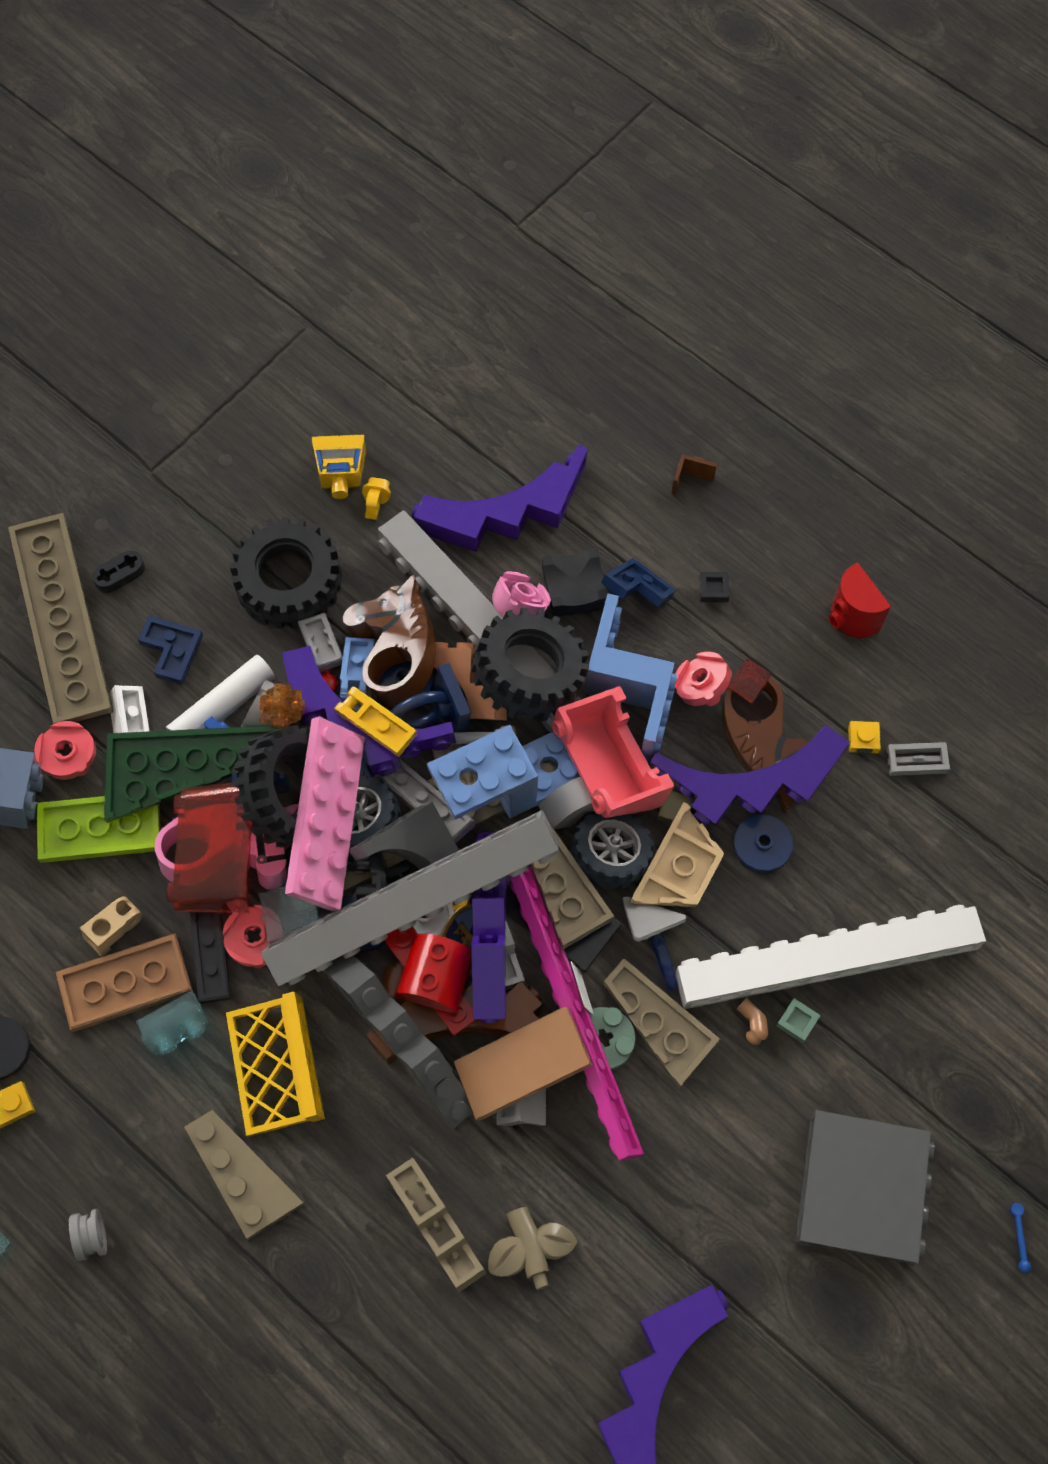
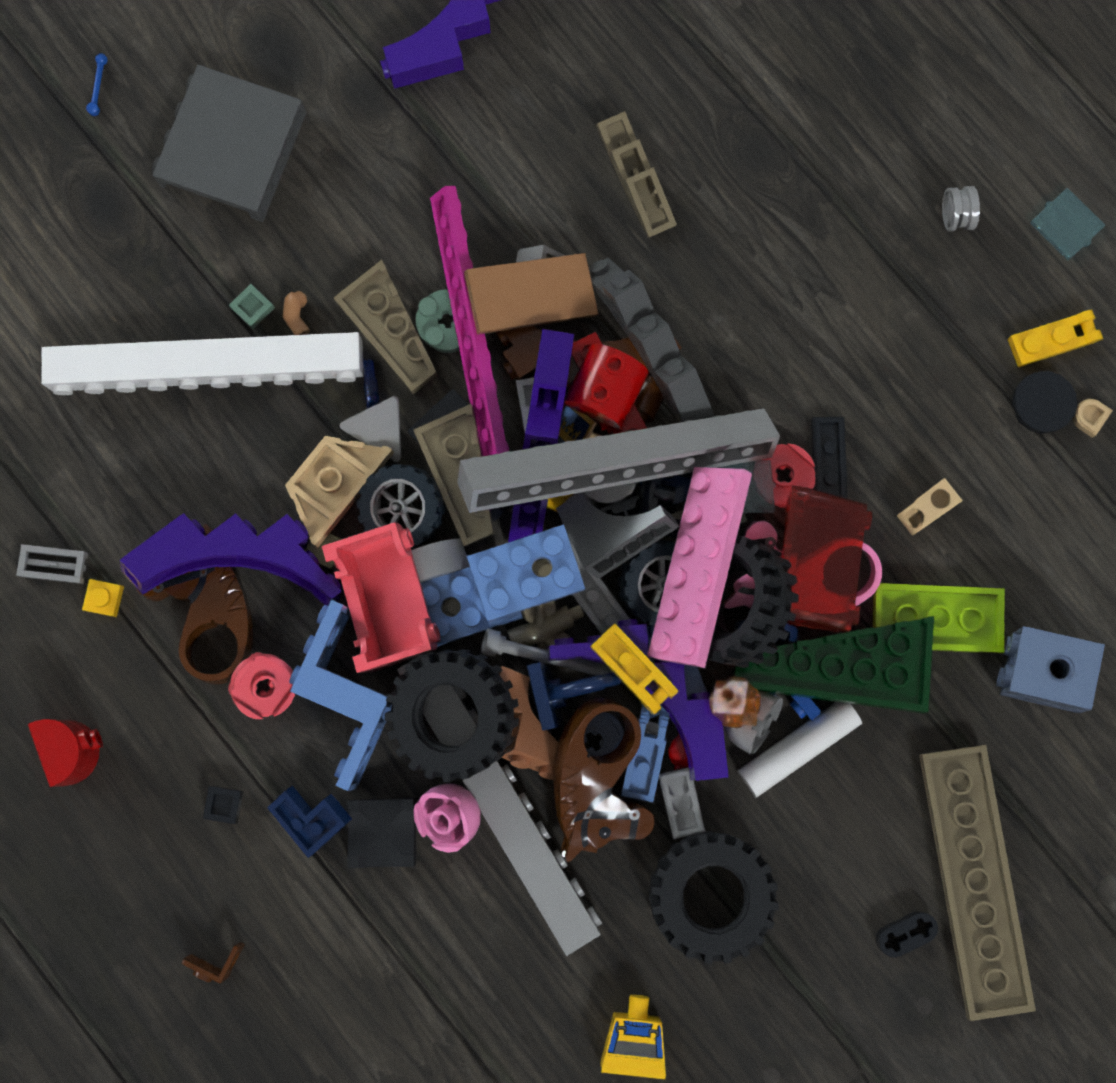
camera: 170 degrees left, 15 degrees up
coral plate [34,721,96,780] -> none
medium nougat tile [56,933,193,1032] -> none
white slope [109,685,149,733] -> none
clear light blue bracket [136,991,211,1056] -> none
dark blue plate [138,615,203,685] -> none
dark tan wing [184,1110,305,1240] -> none
yellow fence [226,992,325,1137] -> none
yellow piece [362,477,391,520] -> none
dark purple arch [411,445,588,552] -> none
dark tan plant [488,1207,577,1290] -> none
white sticker [571,962,594,1015] -> none
clear red slope [728,658,771,703] -> none
dark blue plate [733,814,793,874] -> none

